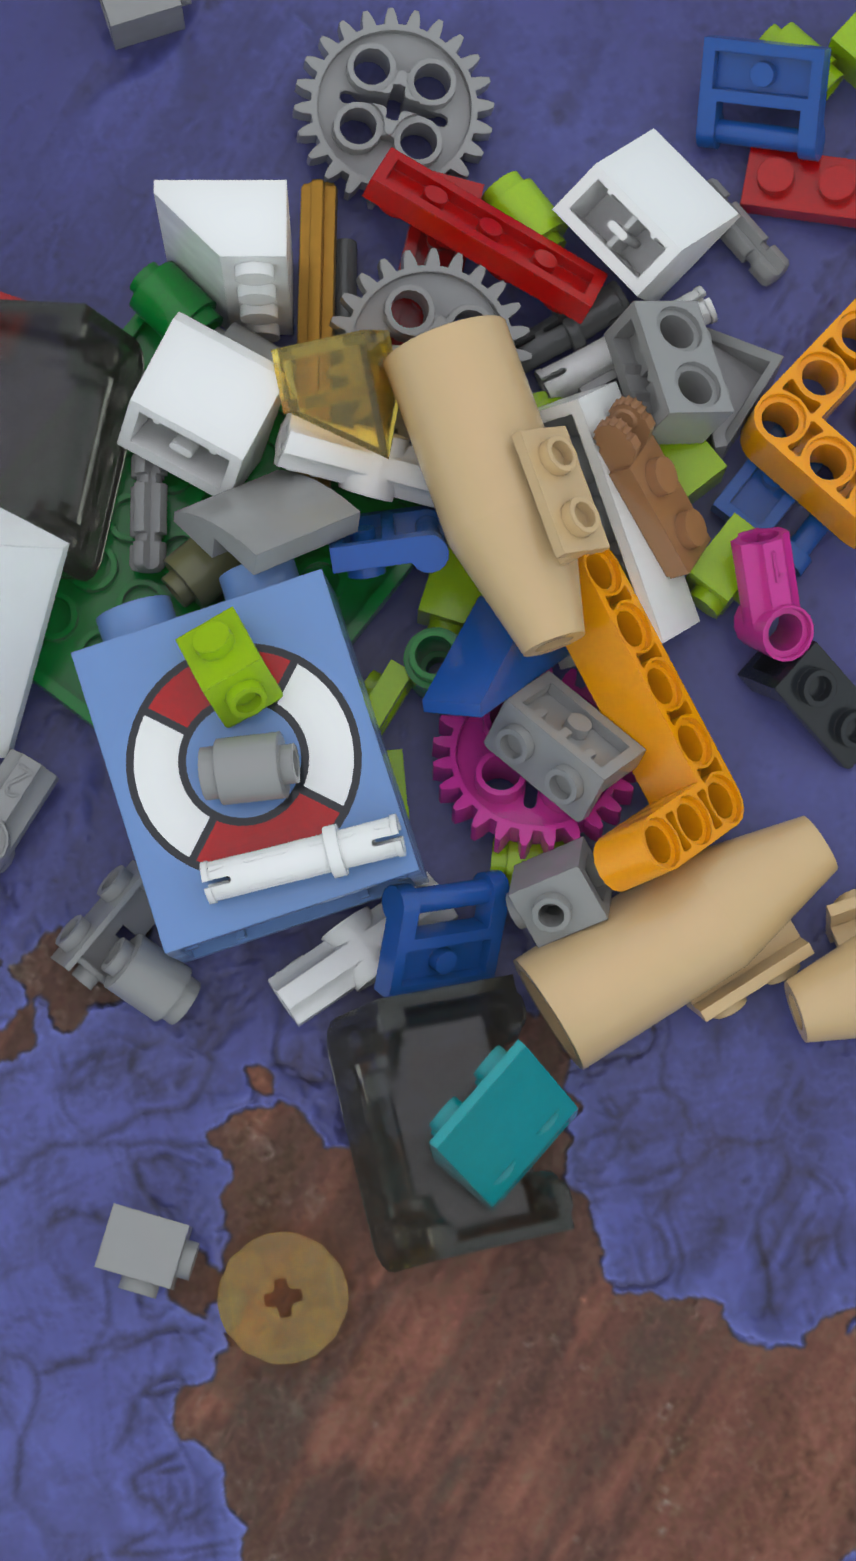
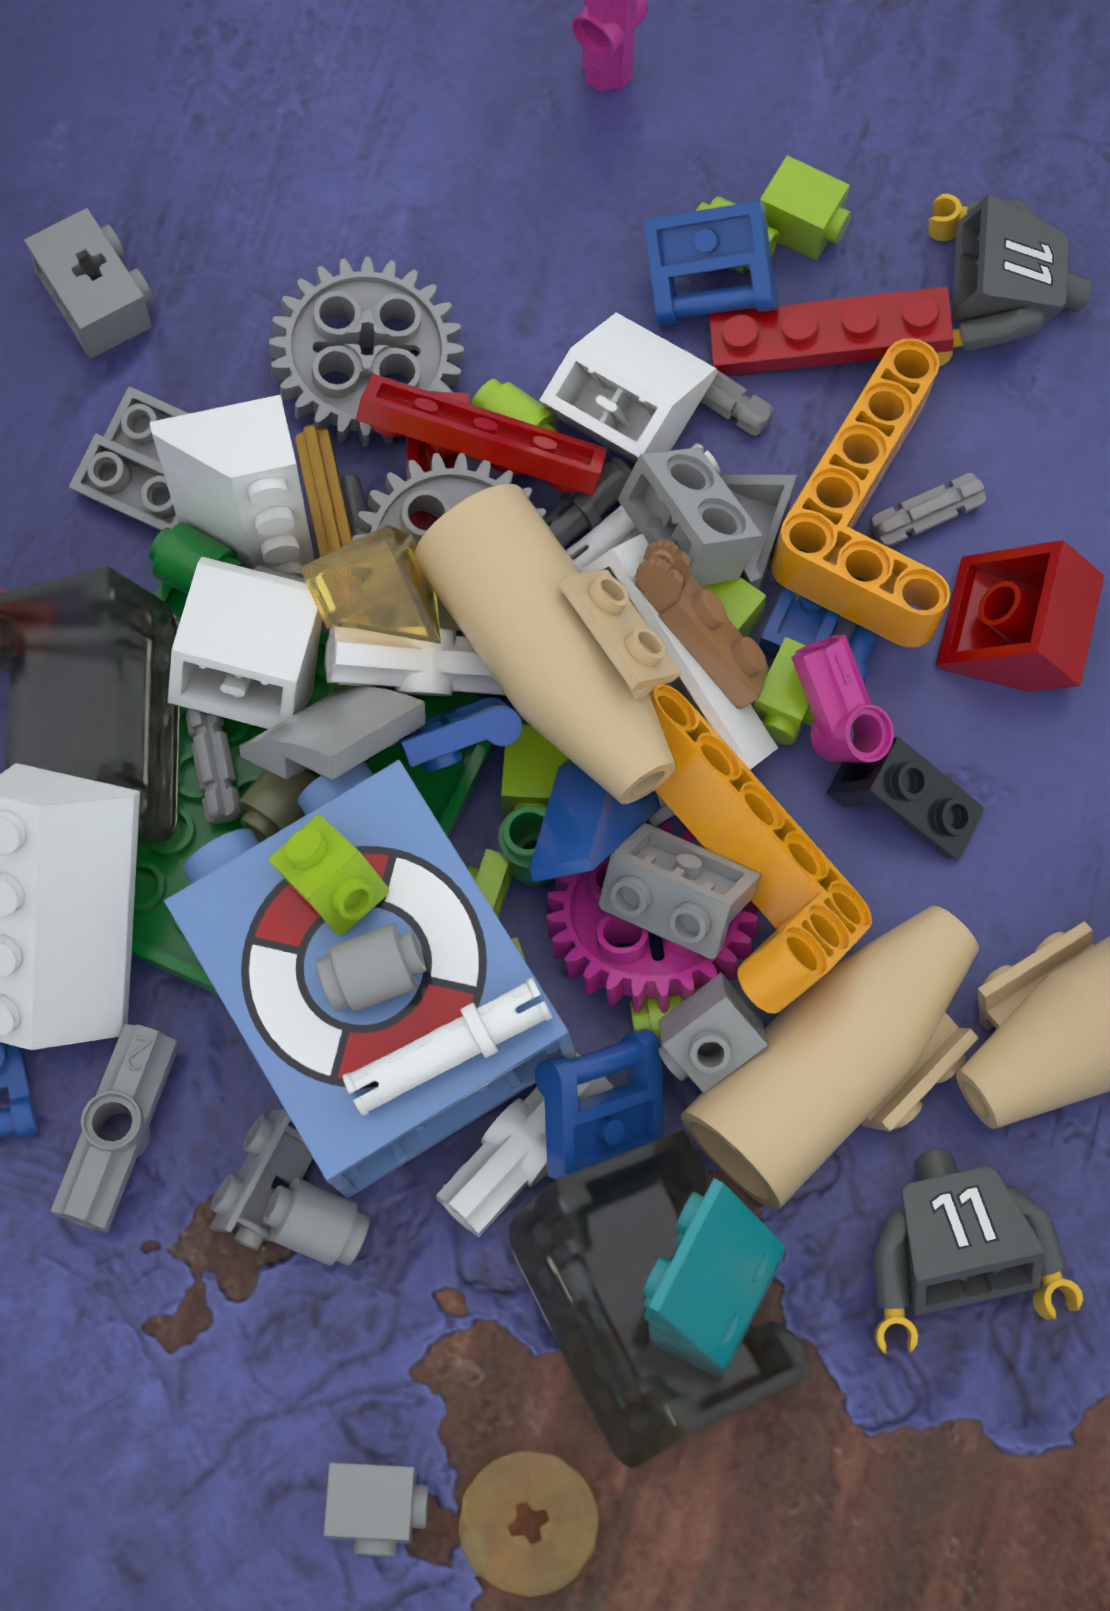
camera: 10 degrees left, 10 degrees down
none -> light grey slope [69,386,190,531]
none -> dark grey torso [873,1148,1083,1354]

